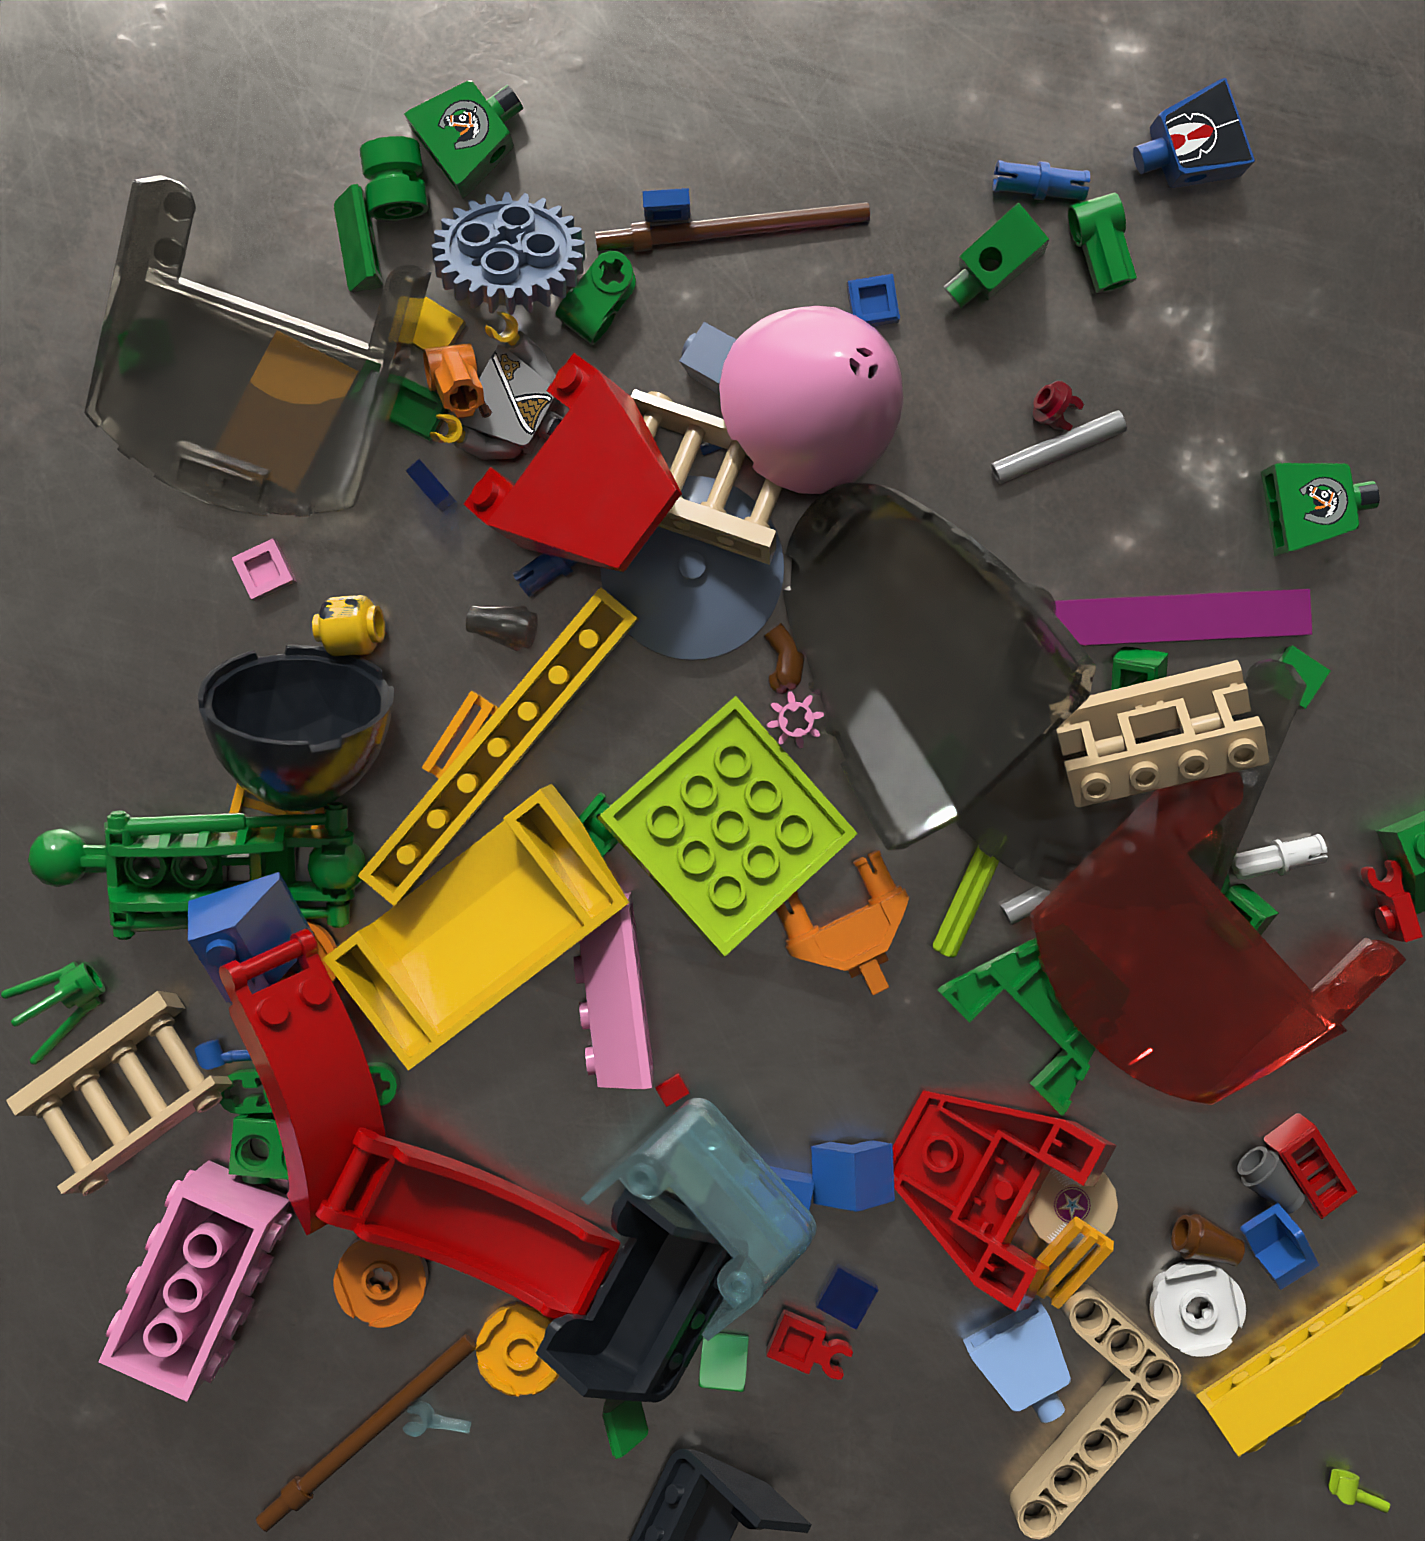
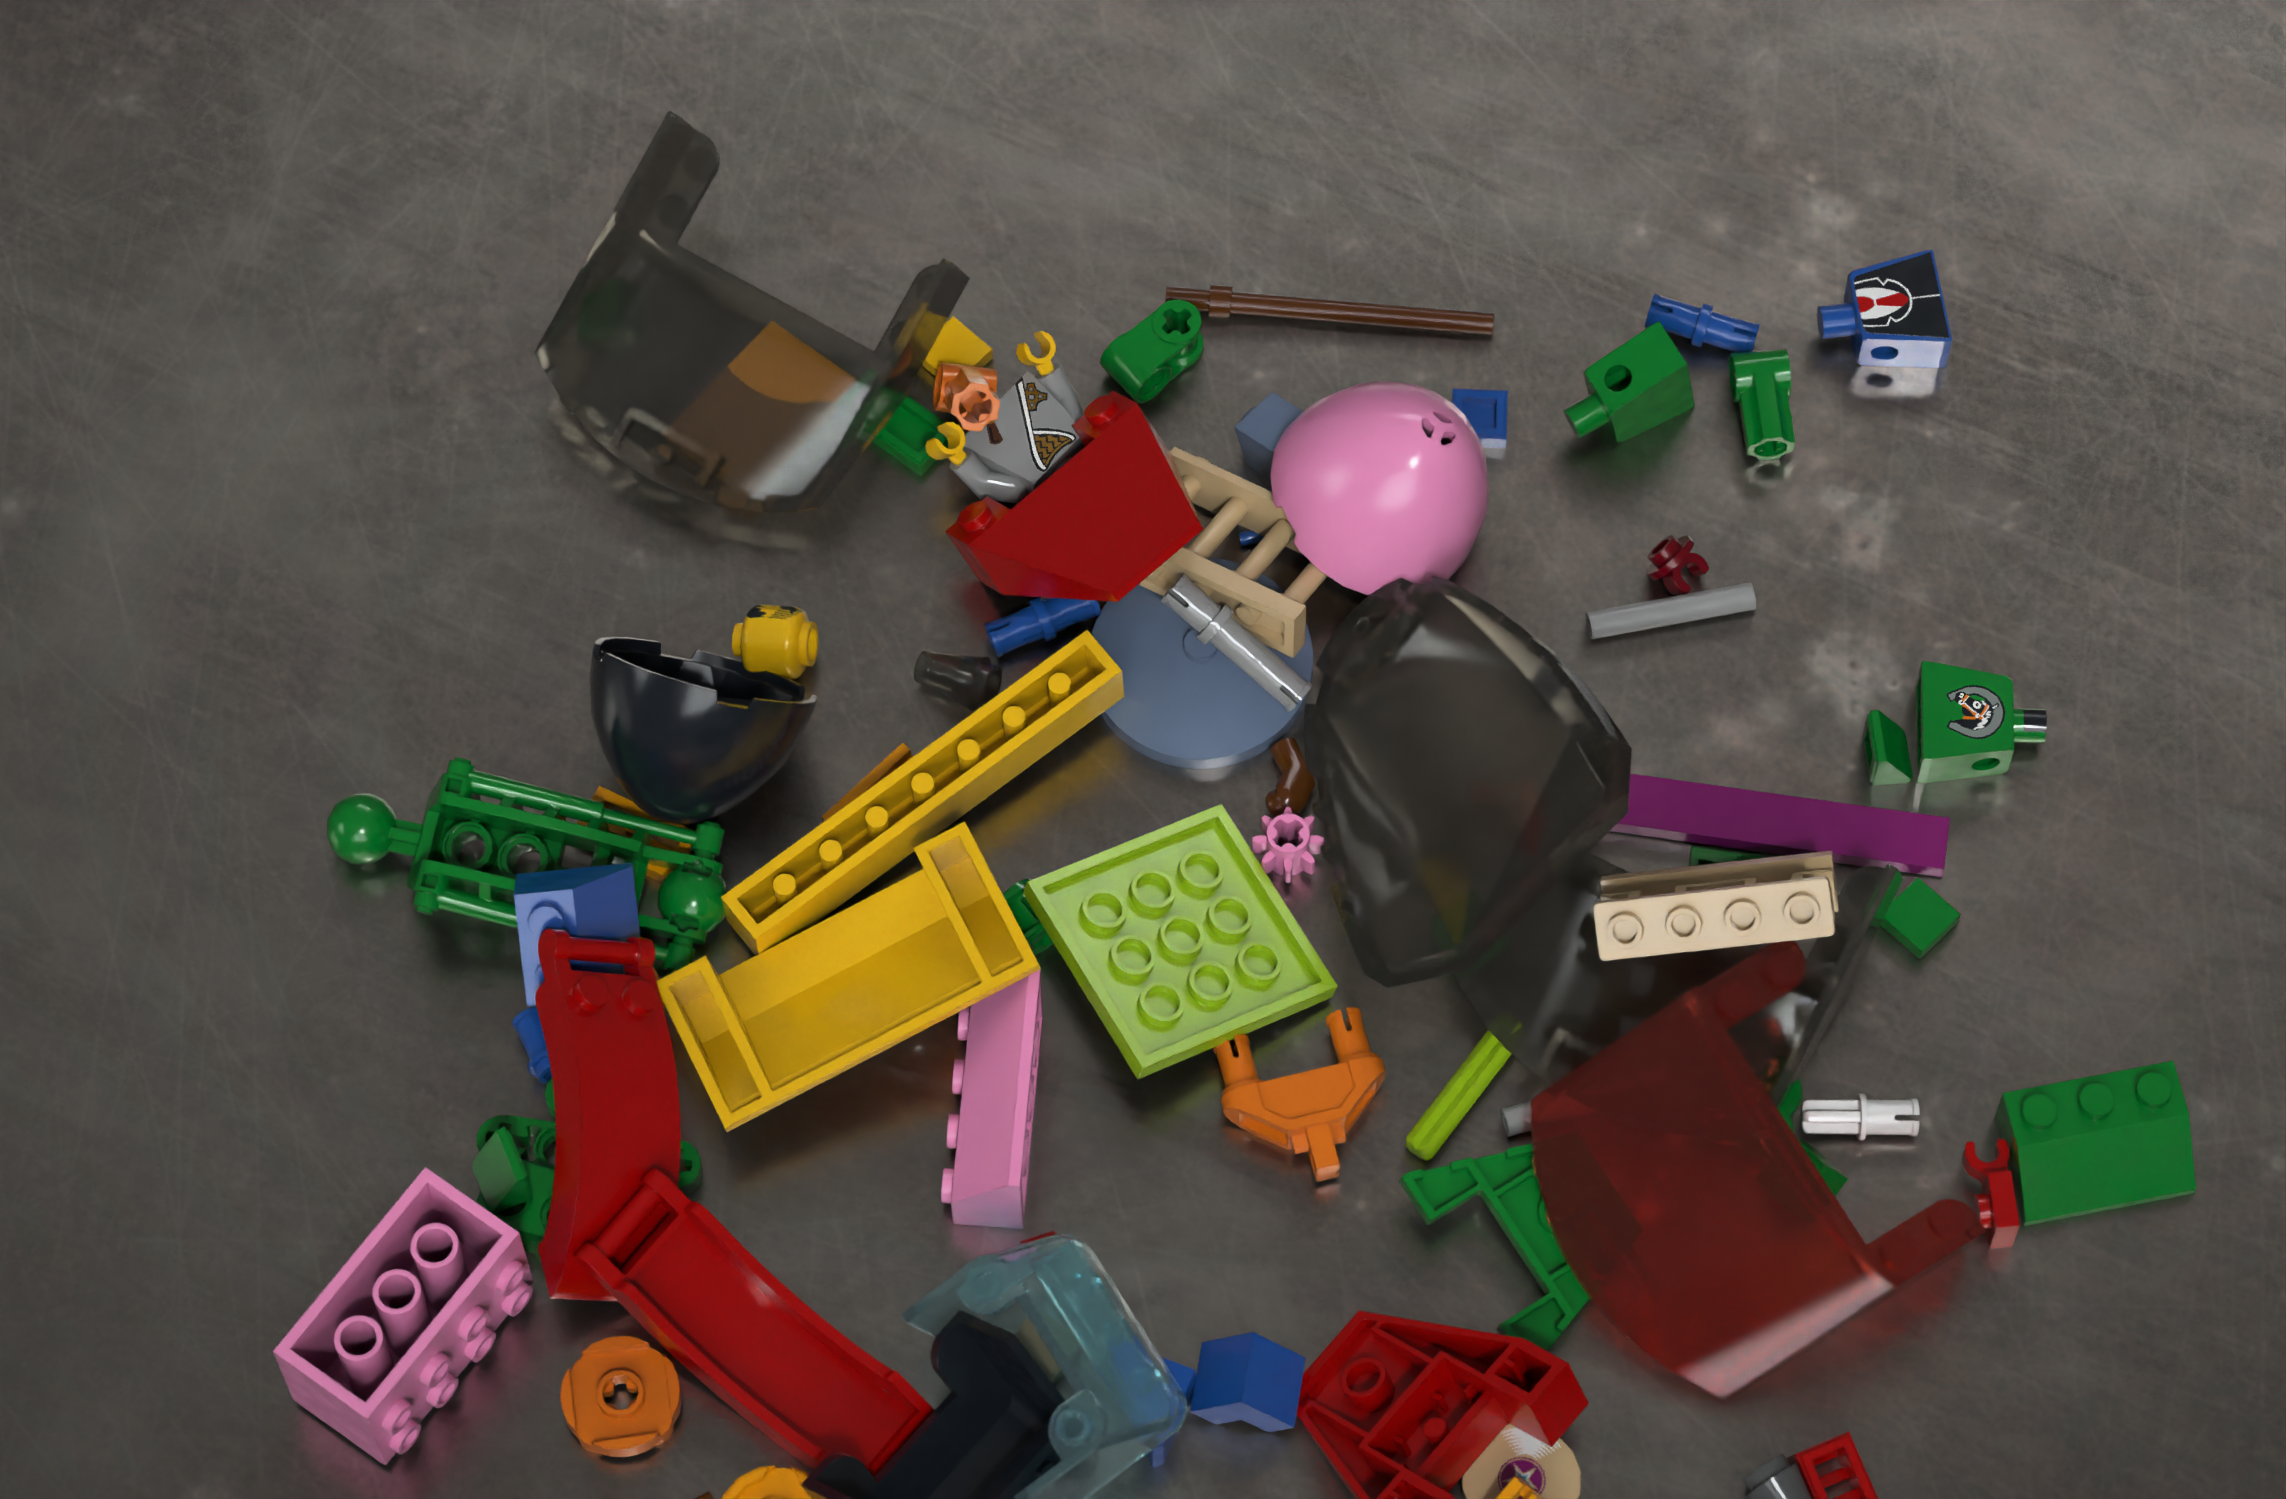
camera: 10 degrees right, 25 degrees down
green plant [1,961,105,1065] -> none
tan fence [6,991,233,1196] -> none
blue hand [194,1039,252,1070] -> none
bright pink tile [232,538,297,601] -> none
green slope [334,184,383,293] -> none
green wheel [359,136,429,221] -> none
green torso [404,80,524,199] -> none
clear blue tile [406,459,456,512] -> none
sand blue gear [432,192,585,315] -> none
blue tile [642,188,690,222] -> none
none -> green slope [472,1127,533,1213]
none -> light grey pin [1160,574,1313,712]
none -> green slope [1862,710,1913,786]

